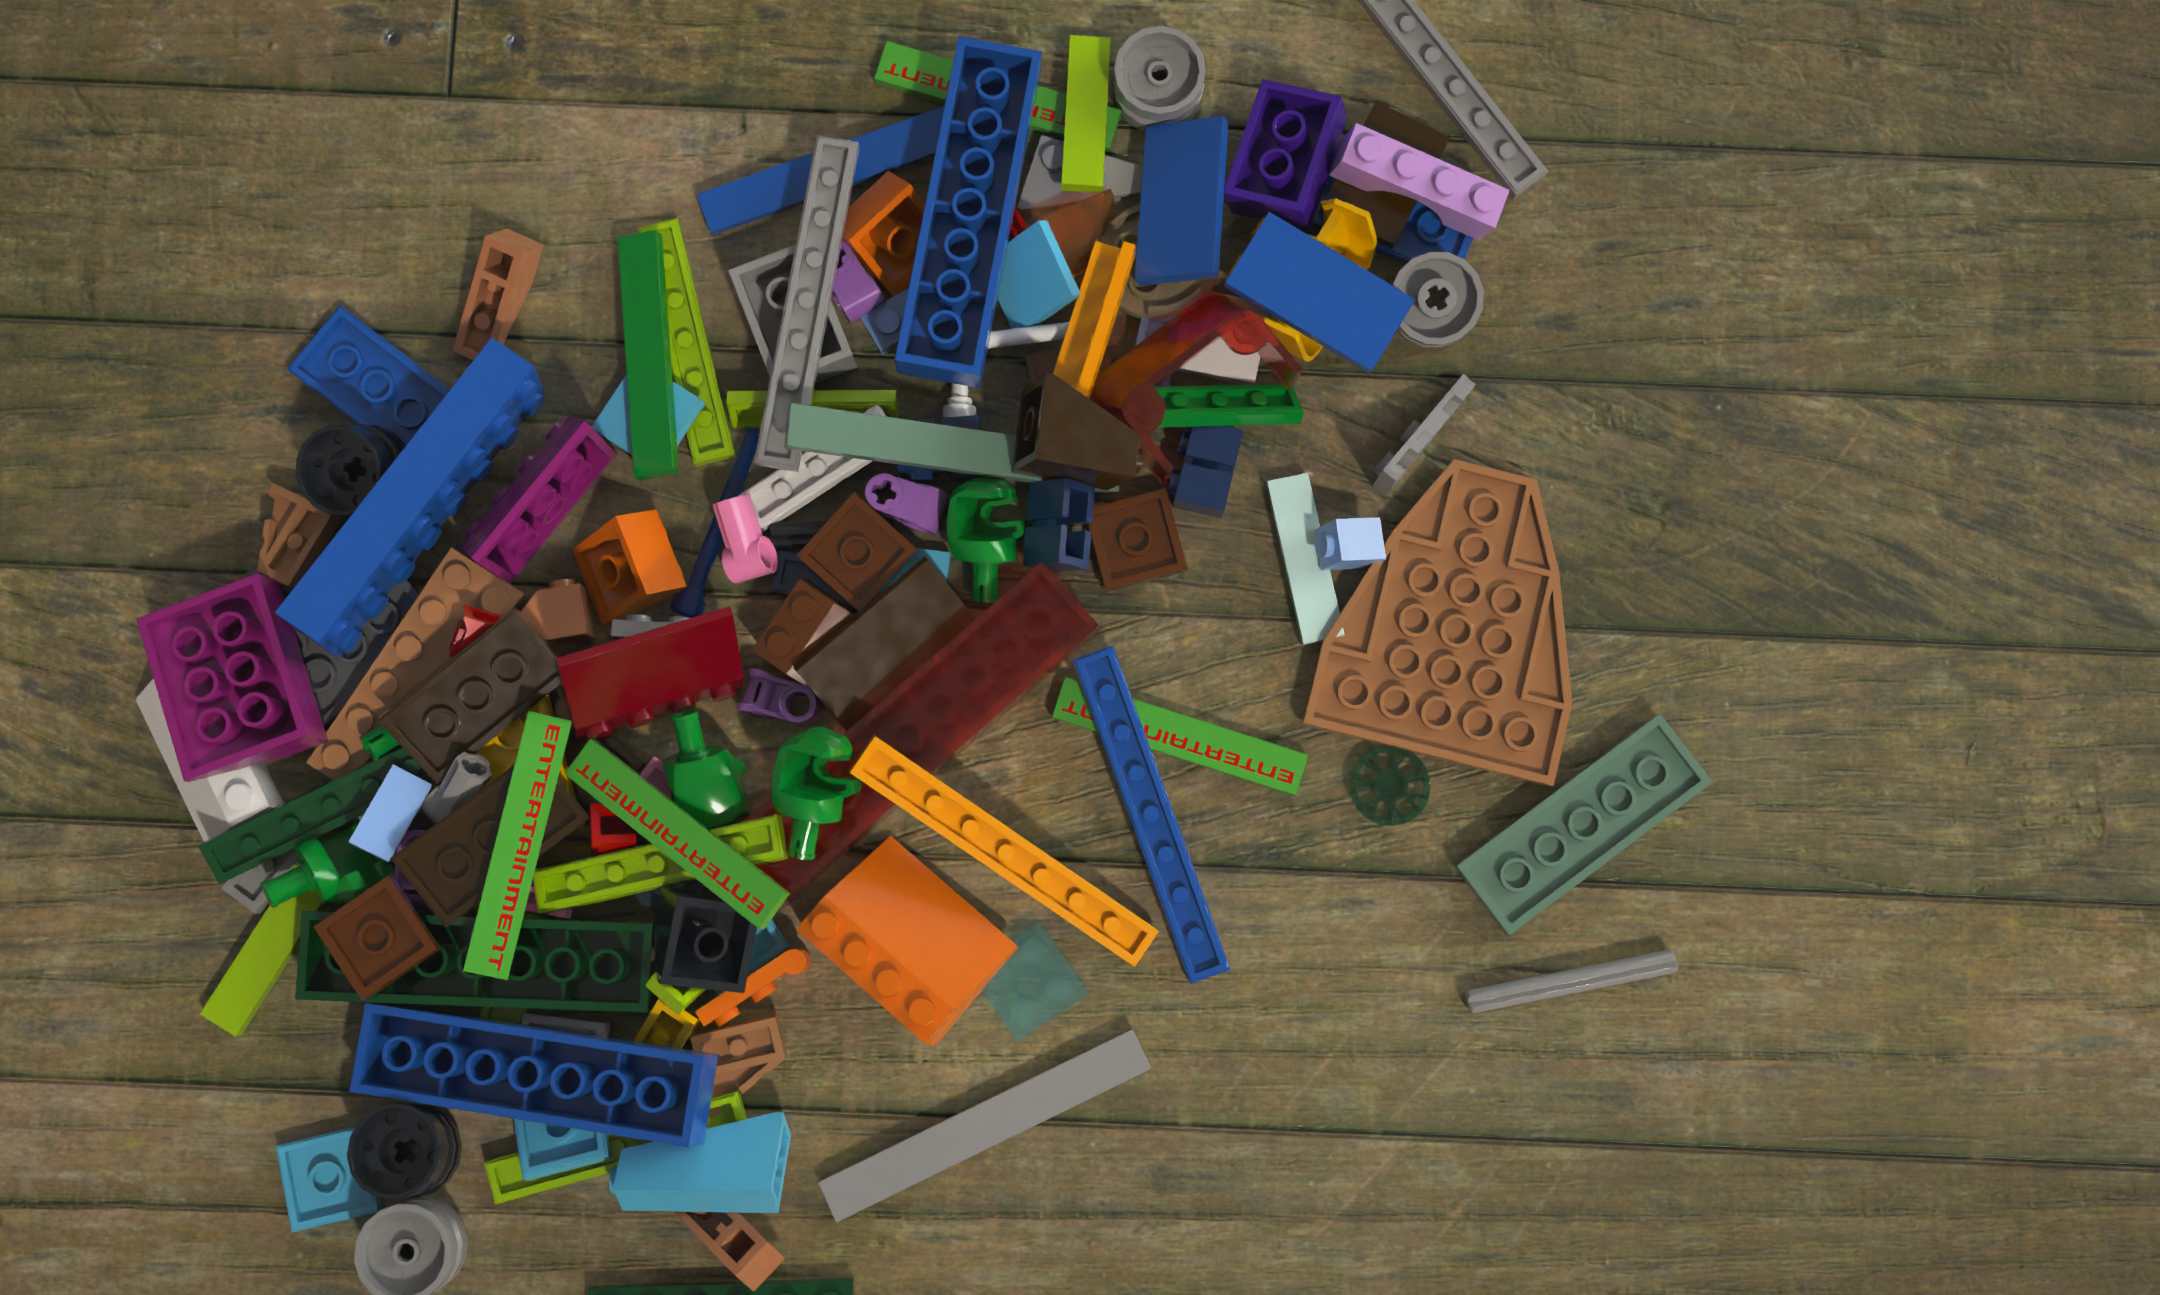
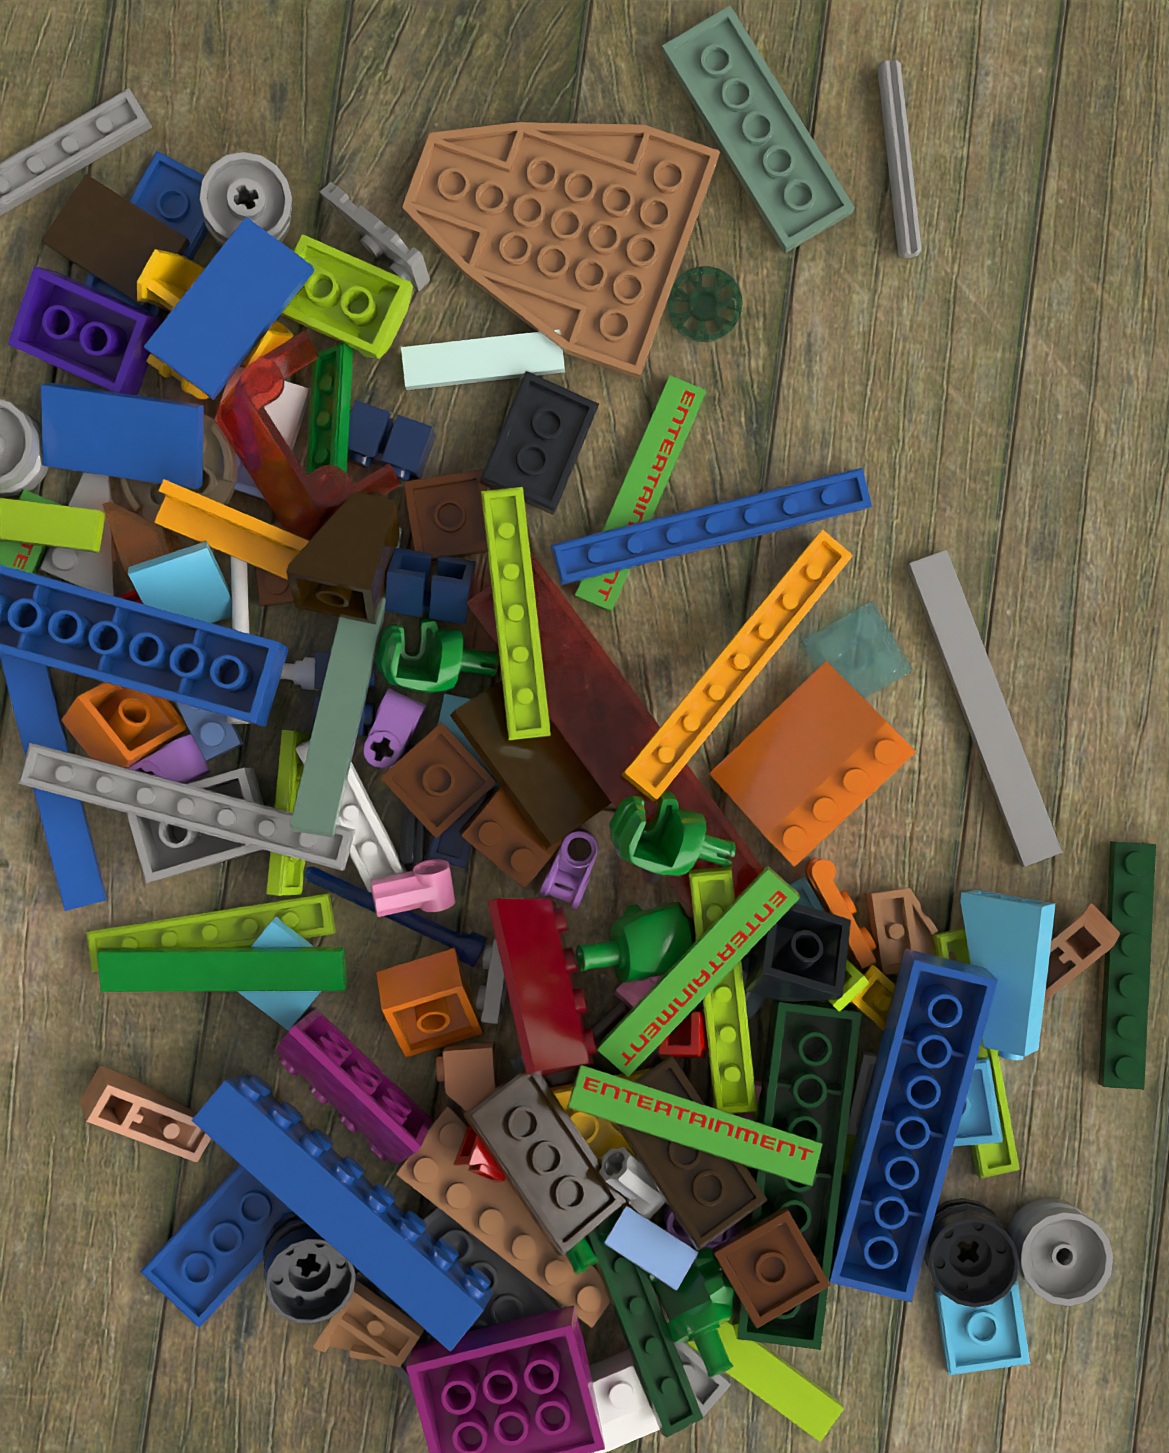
camera: 85 degrees left, 5 degrees up
light blue brick [1314,518,1386,570] -> none
lavender arch [1329,123,1510,241] -> none
none -> lime slope [281,234,413,359]
none -> black tile [479,371,599,515]
none -> lime tile [481,487,551,740]

